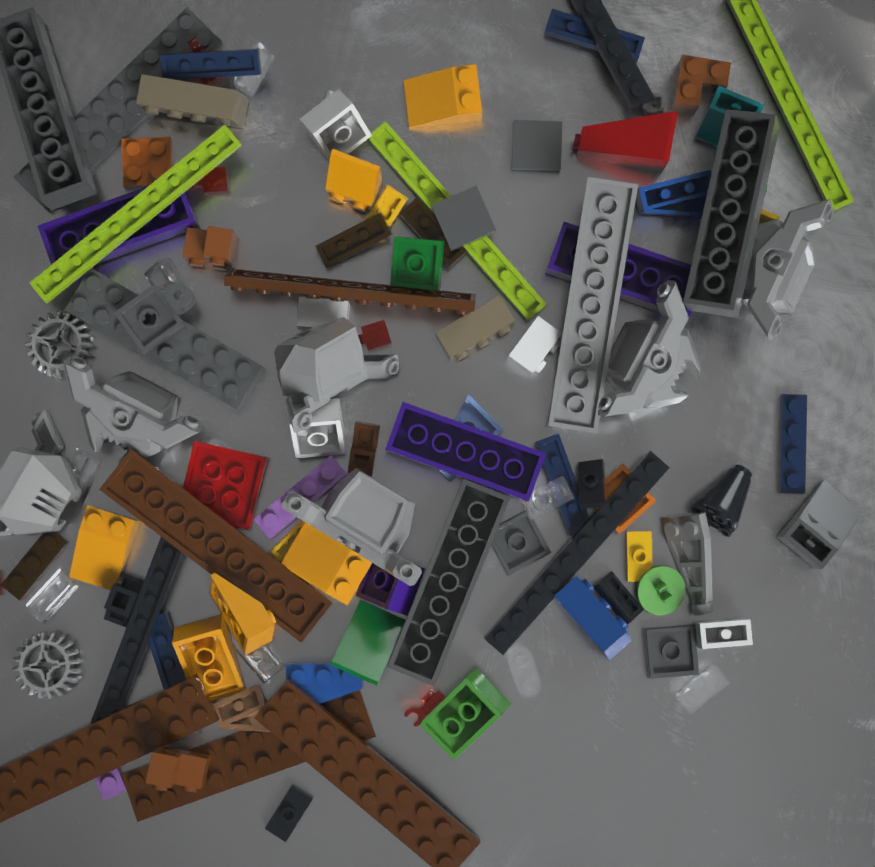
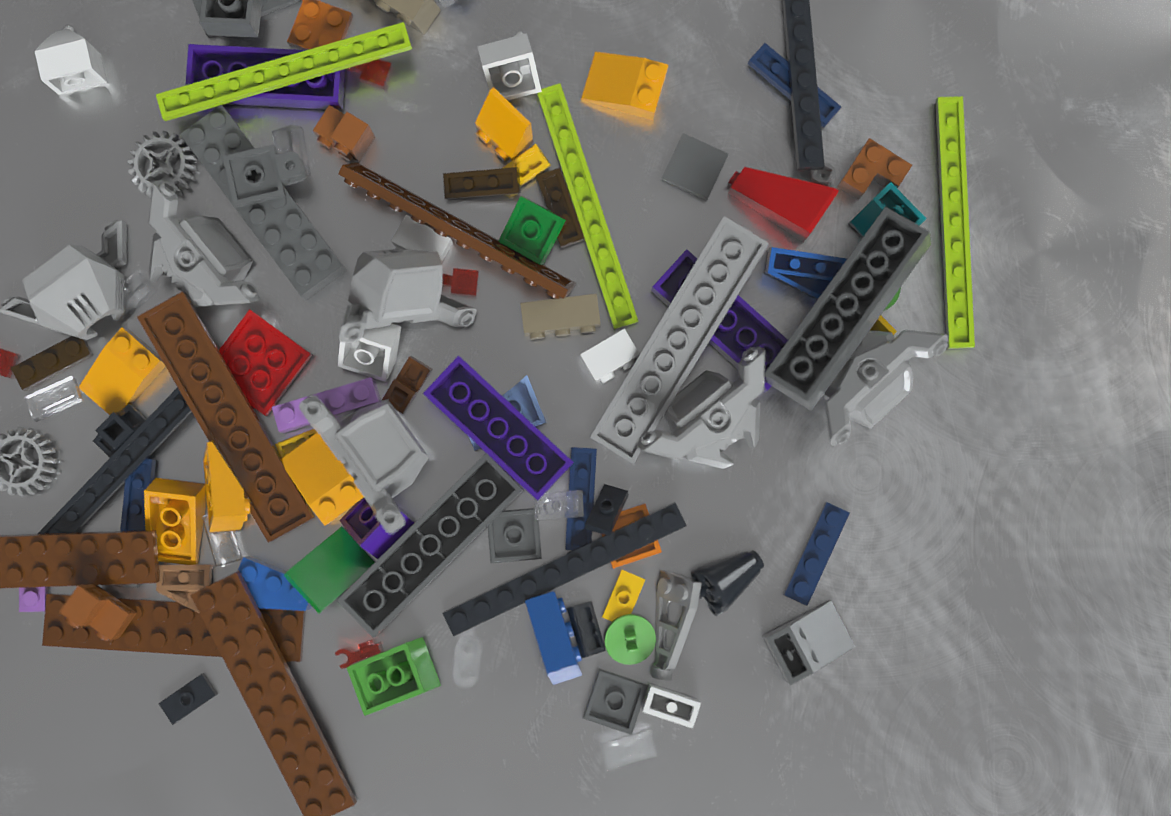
camera: 20 degrees right, 0 degrees up
dark grey tile [431,186,496,251] -> none

